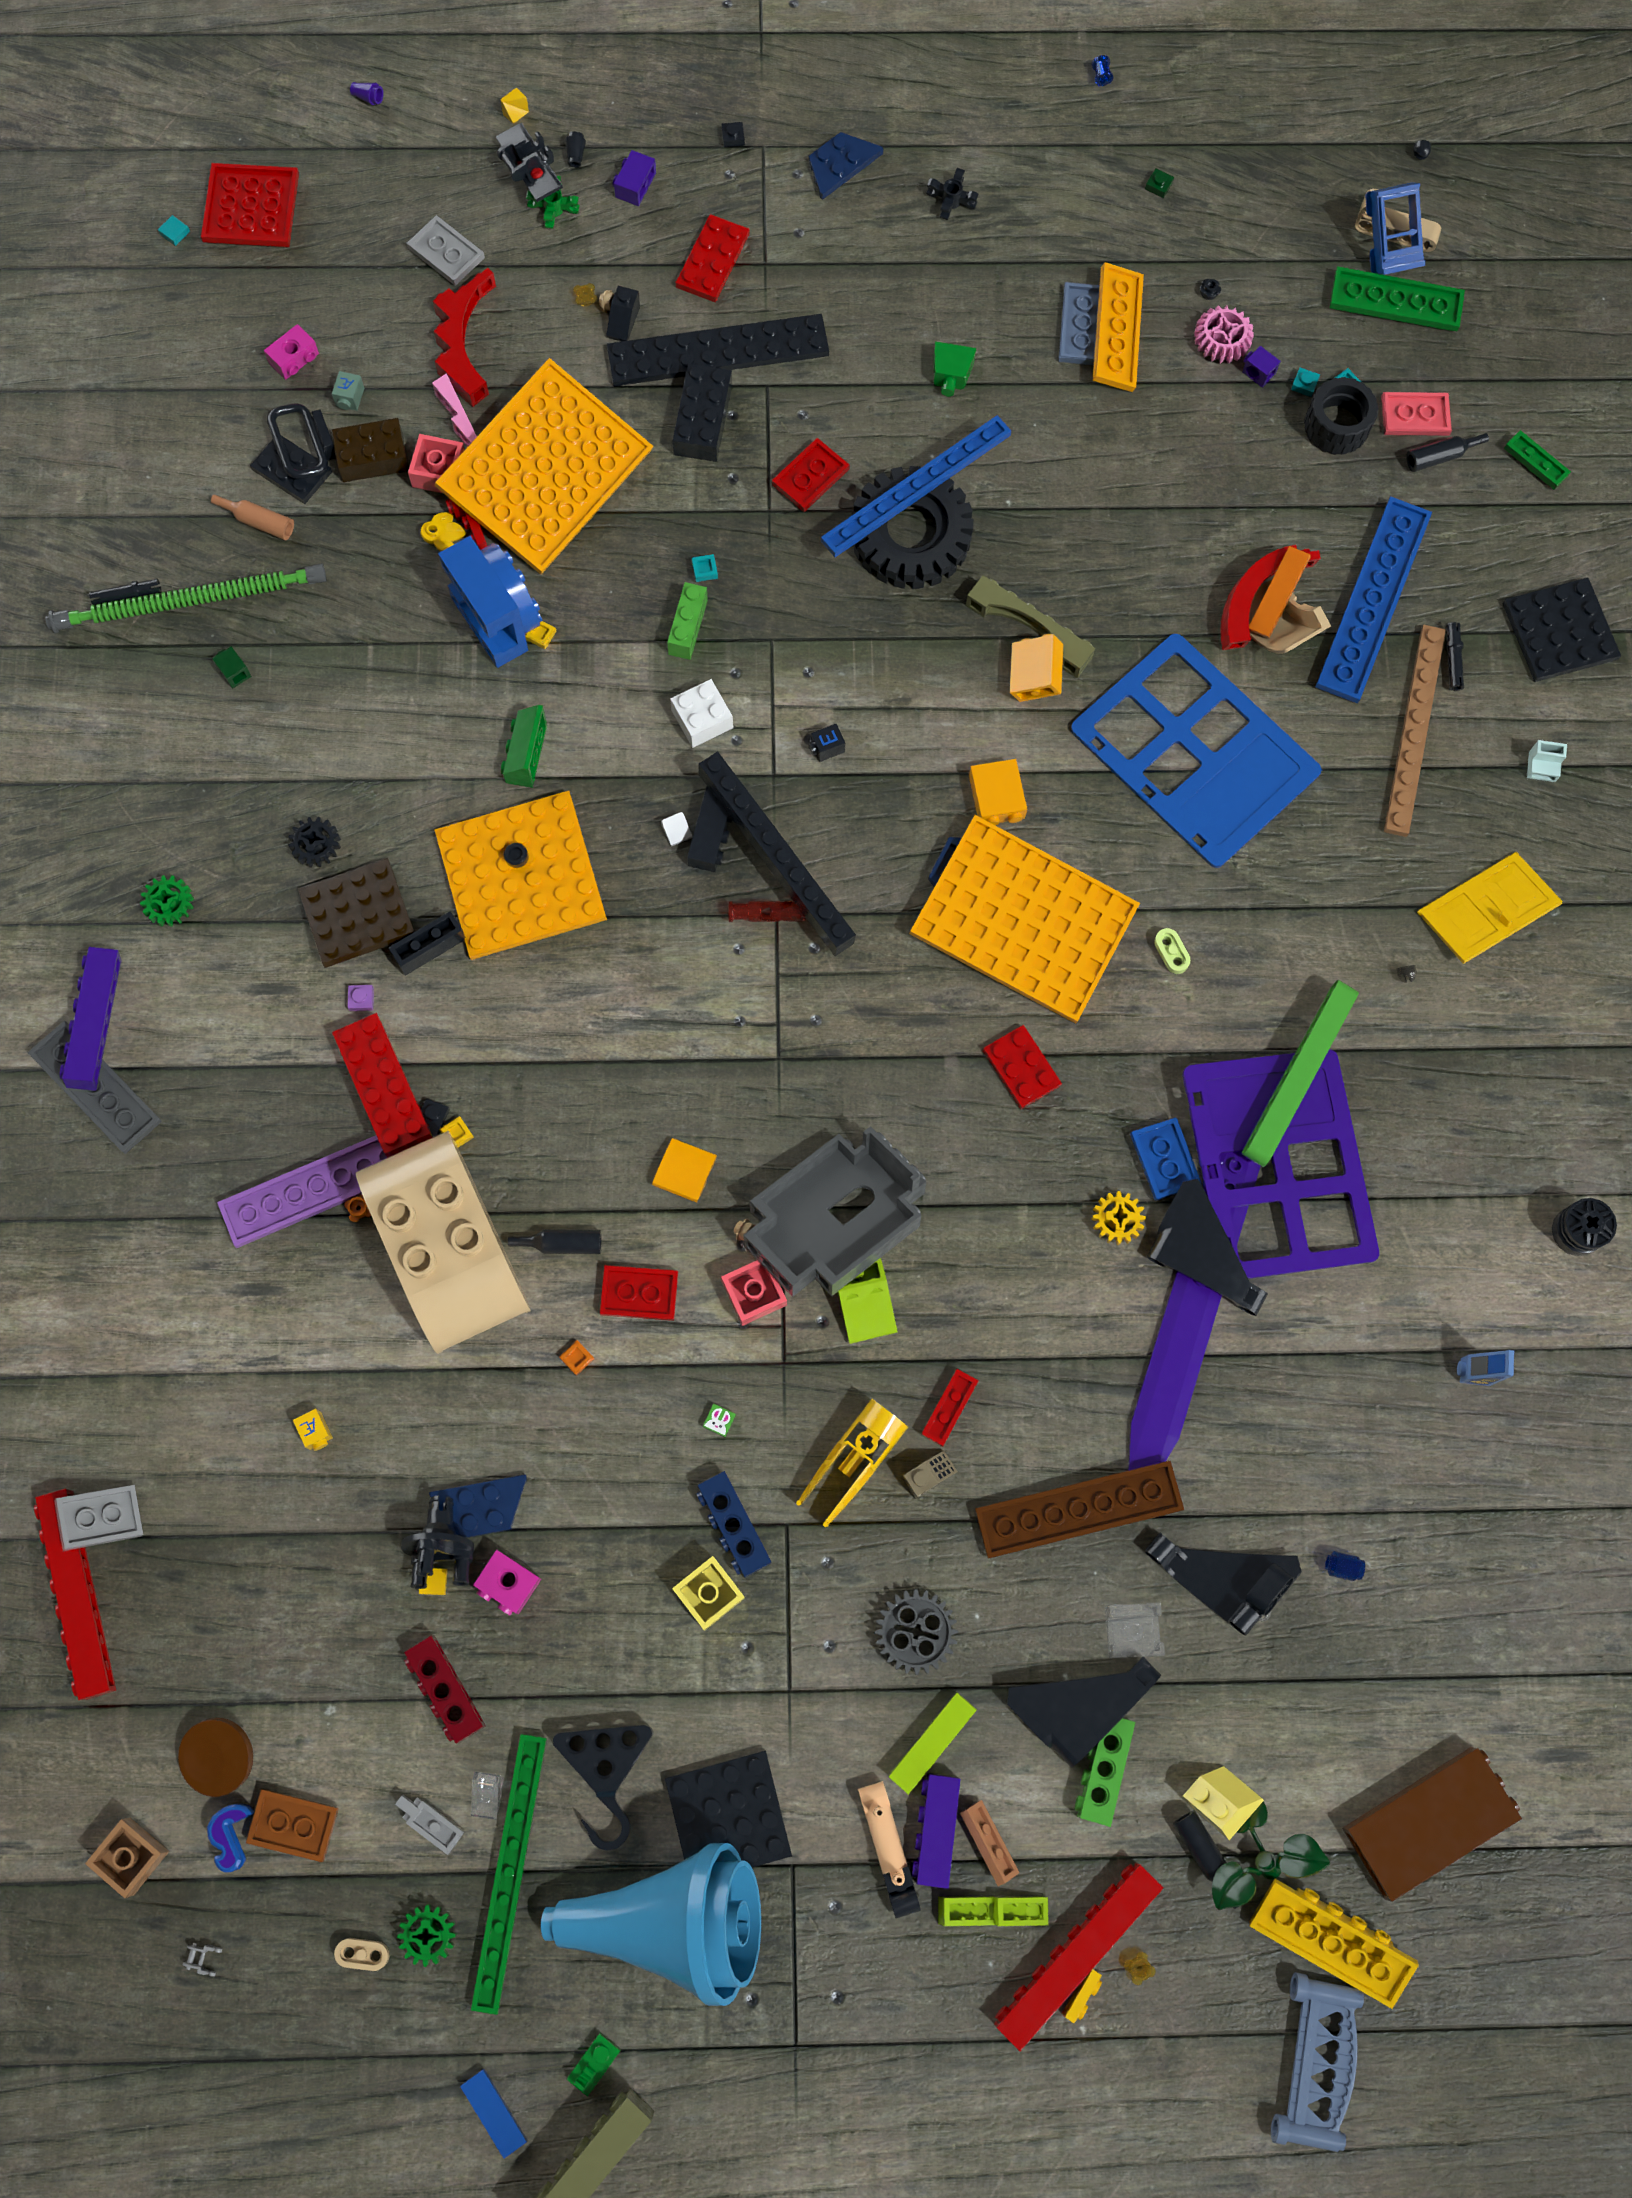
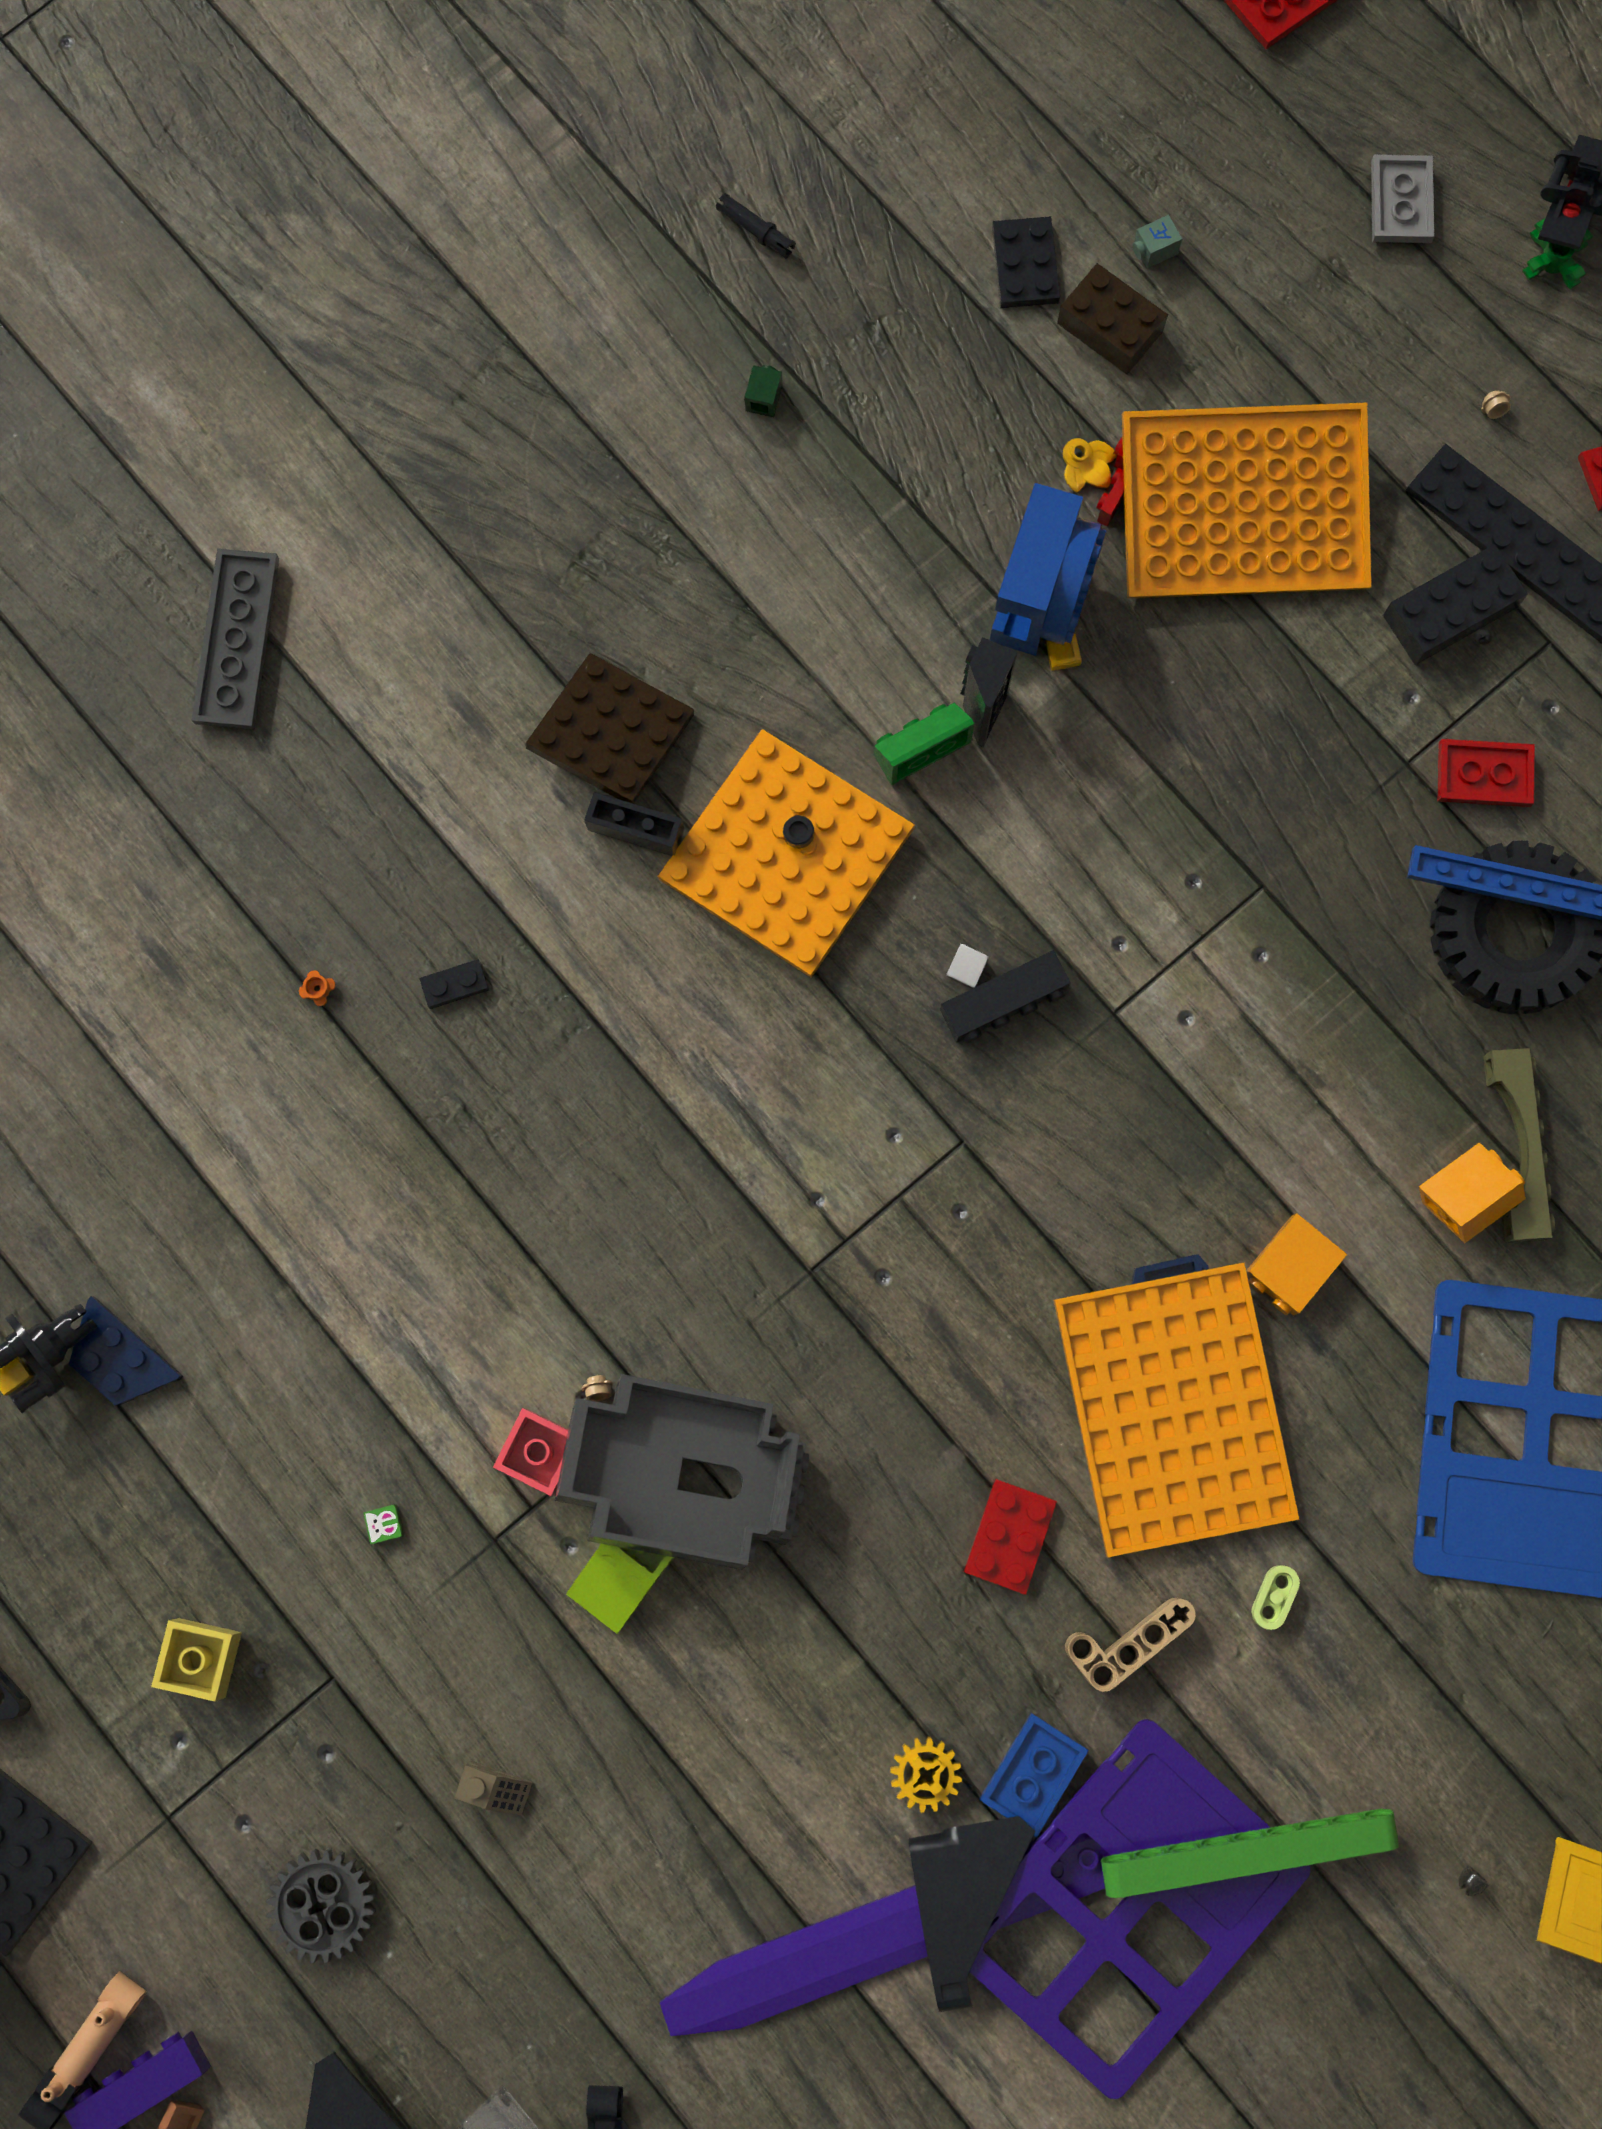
camera: 60 degrees right, 5 degrees up
bright green hose [45,563,327,633] -> none
dark purple brick [60,947,122,1091] -> none
green gear [140,875,194,927] -> none
nougat piece [211,495,294,540] -> none
medium lavender plate [217,1136,387,1248] -> none
dark pink brick [264,324,319,380] -> none
black bar [267,403,336,479] -> none
black gear [288,817,341,868] -> none
yellow brick [293,1409,333,1451] -> none
red brick [332,1013,433,1158] -> none
medium lavender plate [348,985,374,1011] -> none
tan brick [356,1131,531,1354] -> none
coral brick [408,434,465,493] -> none
bright pink slope [432,373,477,447] -> none
red arch [433,268,496,407] -> none
yellow tile [439,1116,474,1147] -> none
dark pink brick [473,1550,541,1615] -> none
black piece [508,1229,602,1254] -> none
orange tile [559,1340,594,1376] -> none
clear yellow plate [573,283,597,306] -> none
red plate [600,1265,679,1321] -> none
black slope [606,286,640,341] -> none
light orange slope [652,1138,717,1203] -> none
bright green brick [667,582,708,660] -> none
white brick [670,679,733,748] -> none
teal plate [692,554,718,582] -> none
dark blue brick [696,1471,772,1578] -> none
black brick [698,751,856,956] -> none
clear red piece [729,901,806,922] -> none
yellow piece [796,1399,908,1527] -> none
black brick [808,724,846,762] -> none
lime slope [889,1692,977,1795] -> none
red plate [921,1369,979,1447] -> none
reddish brown plate [975,1460,1184,1559] -> none
none -> black slope [960,637,1017,747]
none -> tan beam [1065,1597,1196,1692]

